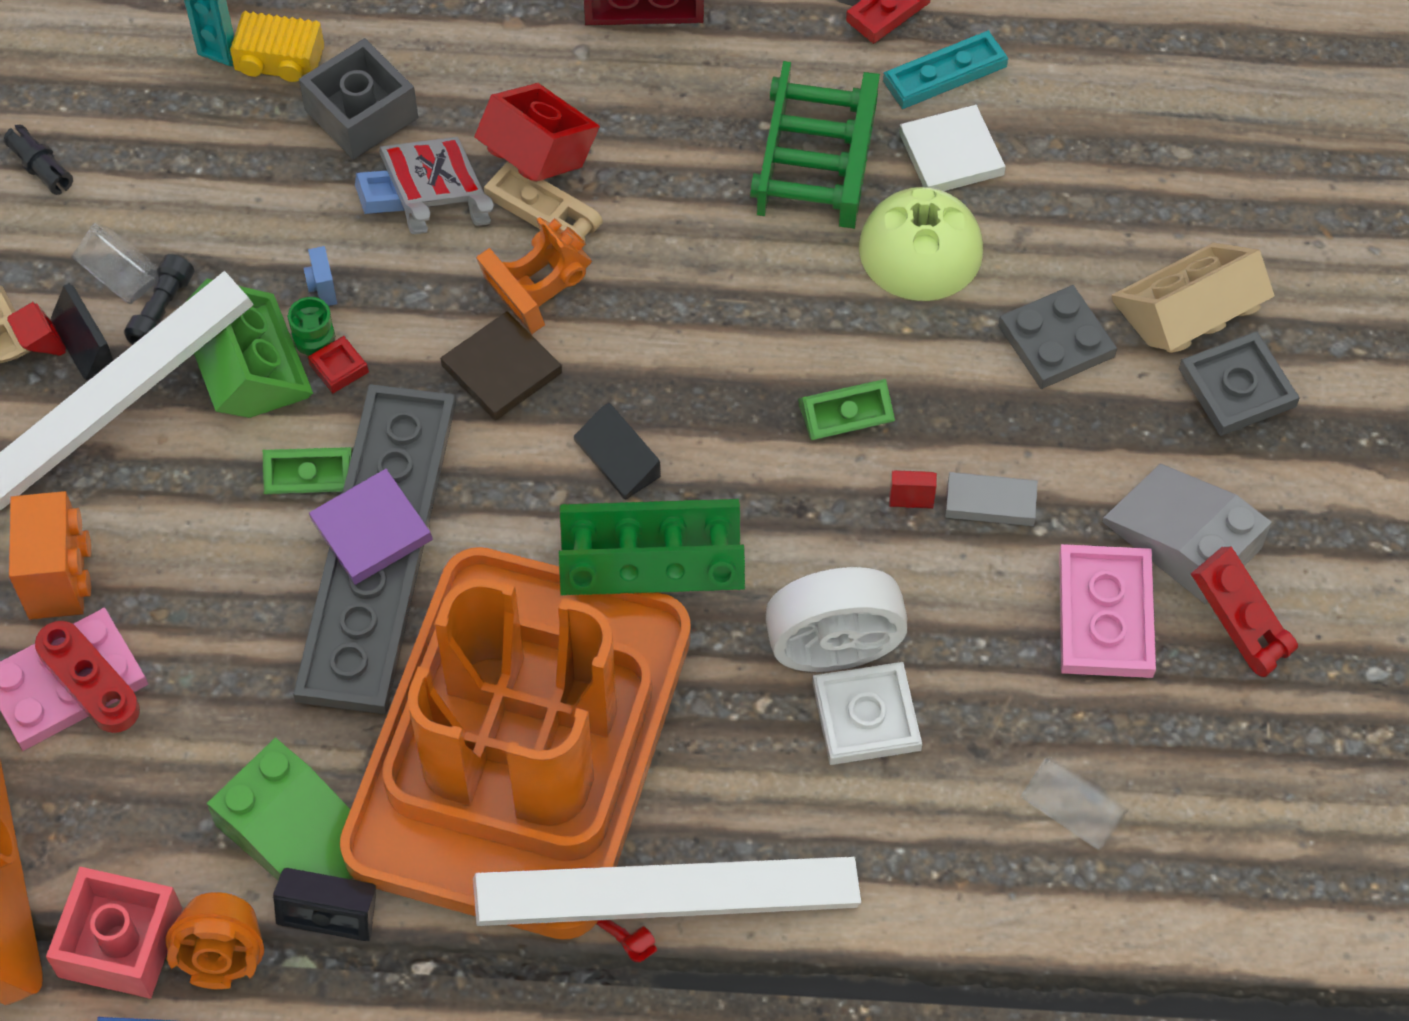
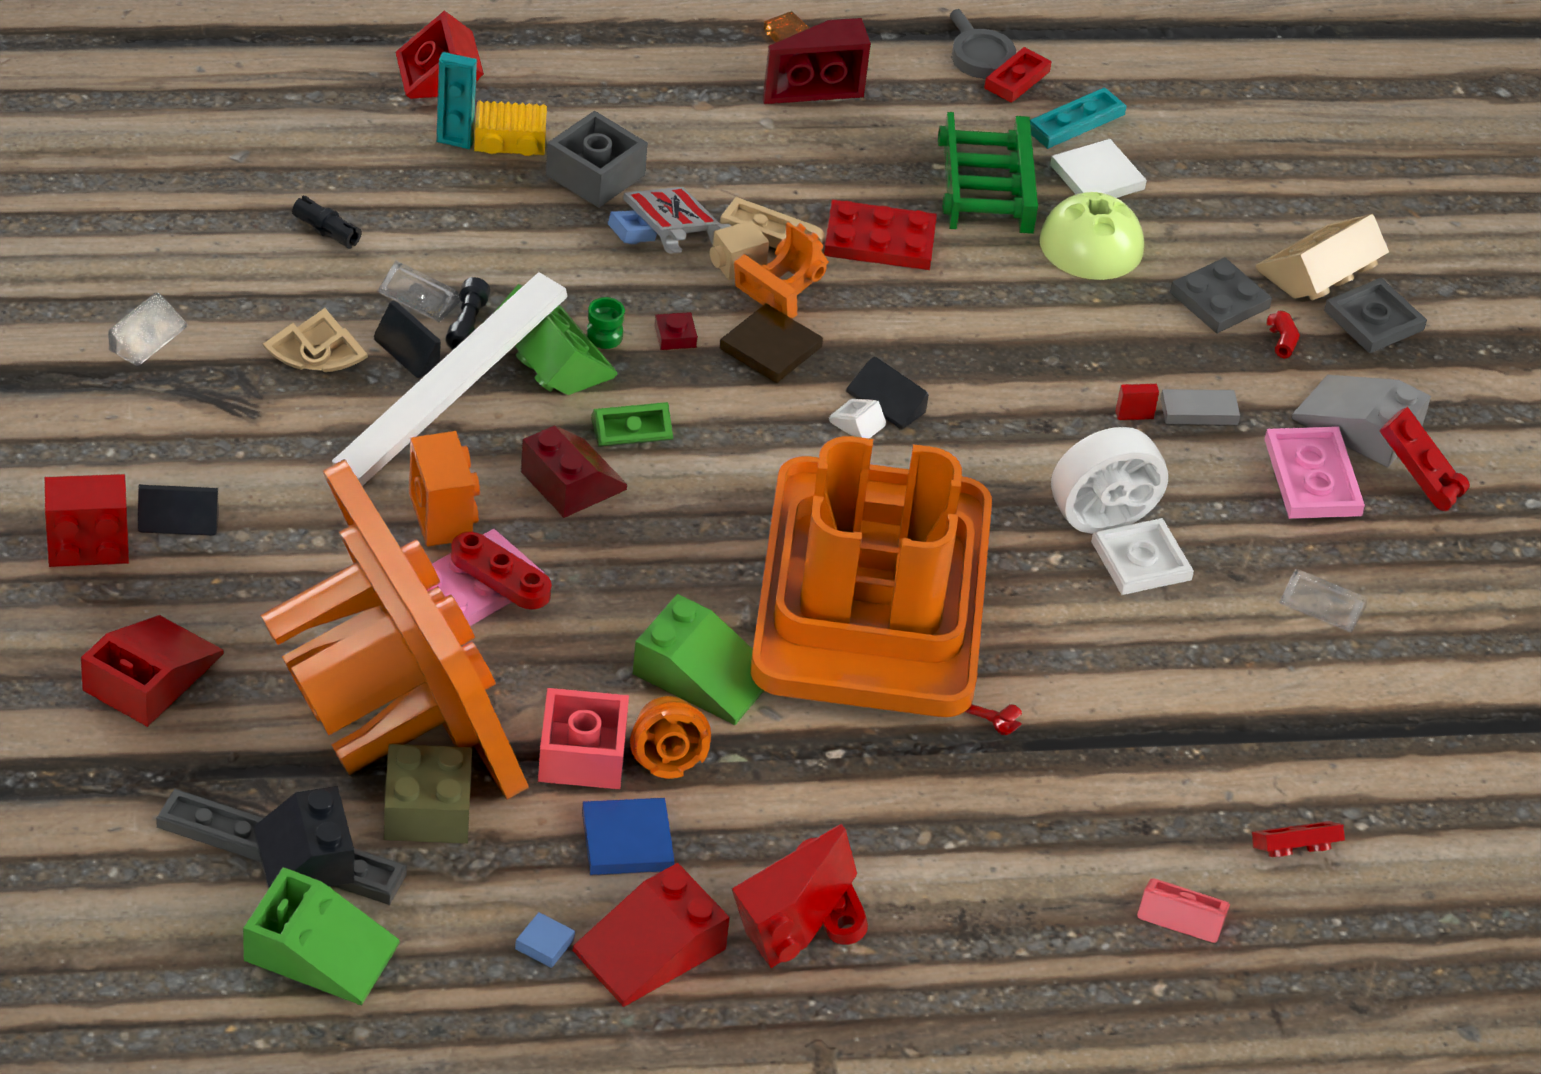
camera: 15 degrees left, 15 degrees down
red slope [7,302,66,356] -> none
black slope [273,868,376,941] -> none
dark grey plate [293,384,456,714] -> none
medium blue plate [304,246,337,306] -> none
red tile [308,336,369,394] -> none
medium lavender tile [309,469,433,585] -> none
white tile [473,857,861,926] -> none
red brick [474,83,600,182] -> none
green fence [559,499,745,595] -> none
bright green slope [798,379,895,440] -> none
none -> dark red slope [521,425,627,518]
none -> dark red plate [654,312,698,350]
none -> tan brick [710,220,769,280]
none -> red plate [824,199,937,270]
none -> white slope [829,399,886,439]
none -> red arm [1266,310,1300,358]

